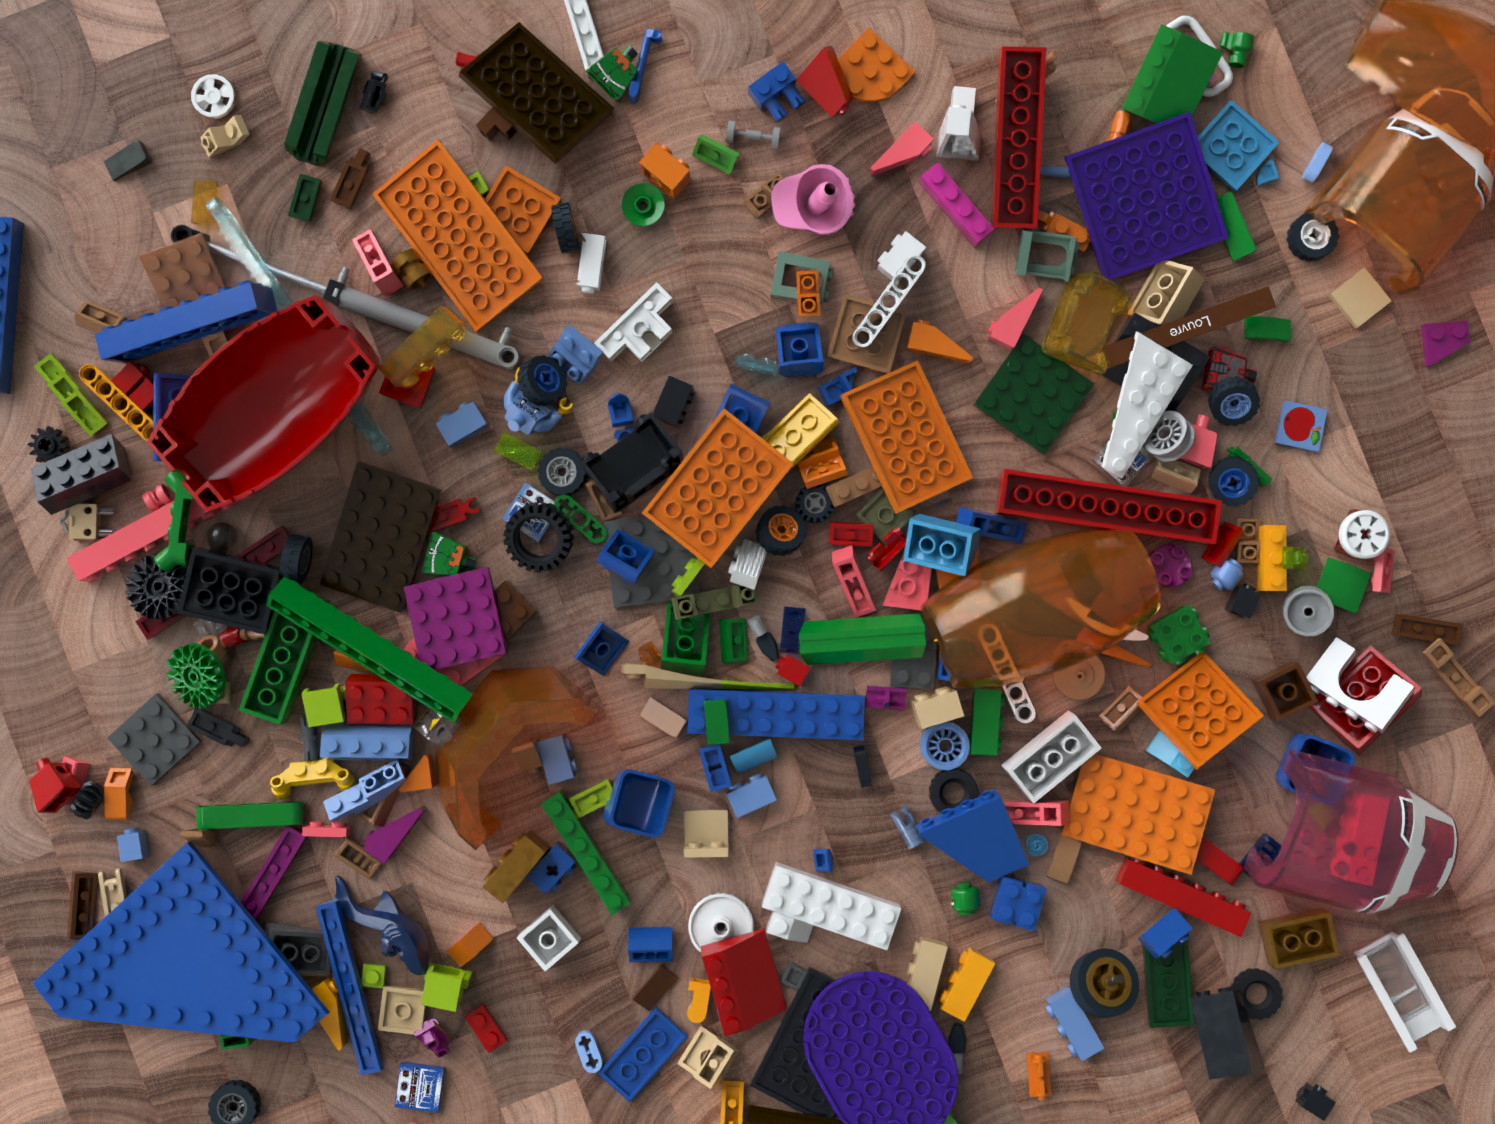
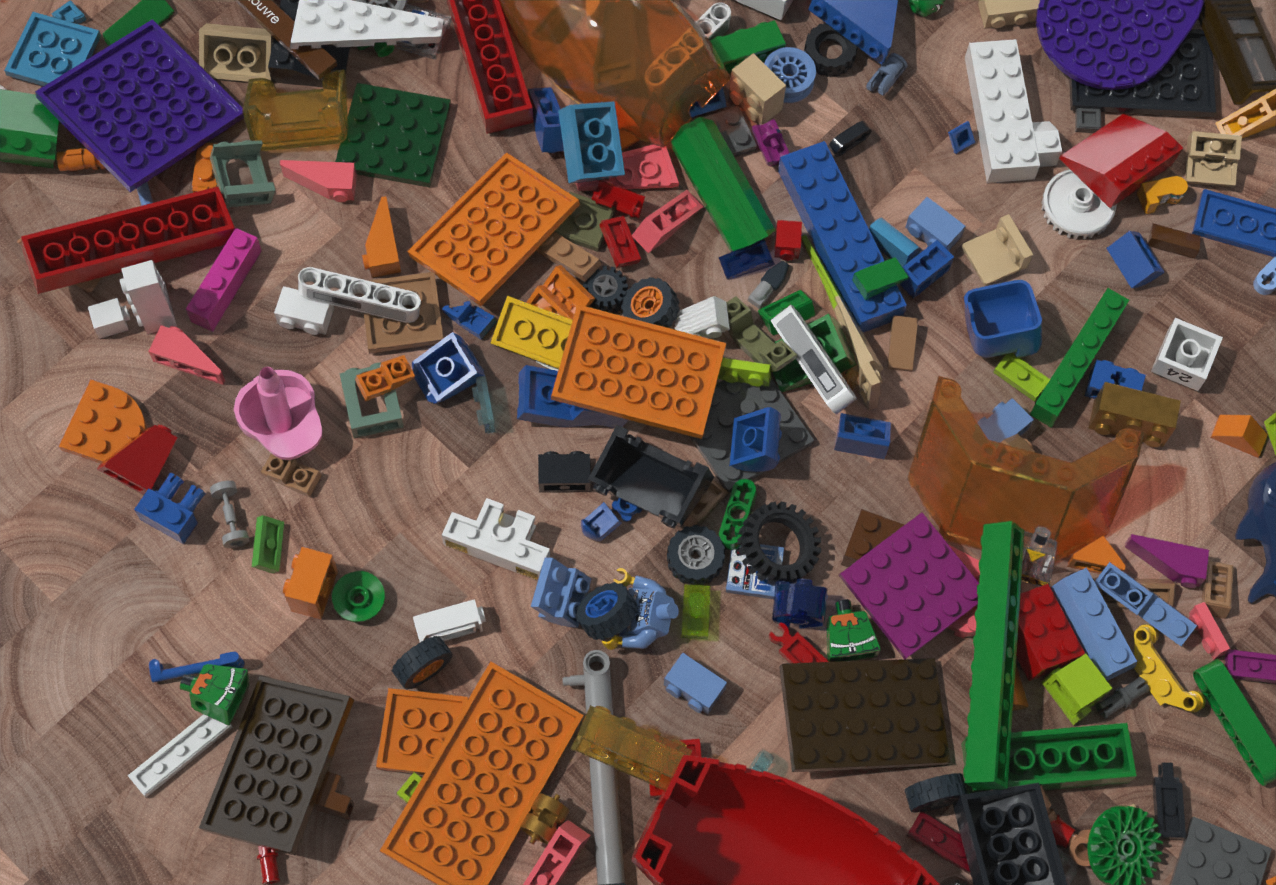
camera: 120 degrees left, 20 degrees down
none -> beam [771,305,857,415]
none -> clear blue brick [772,579,828,629]

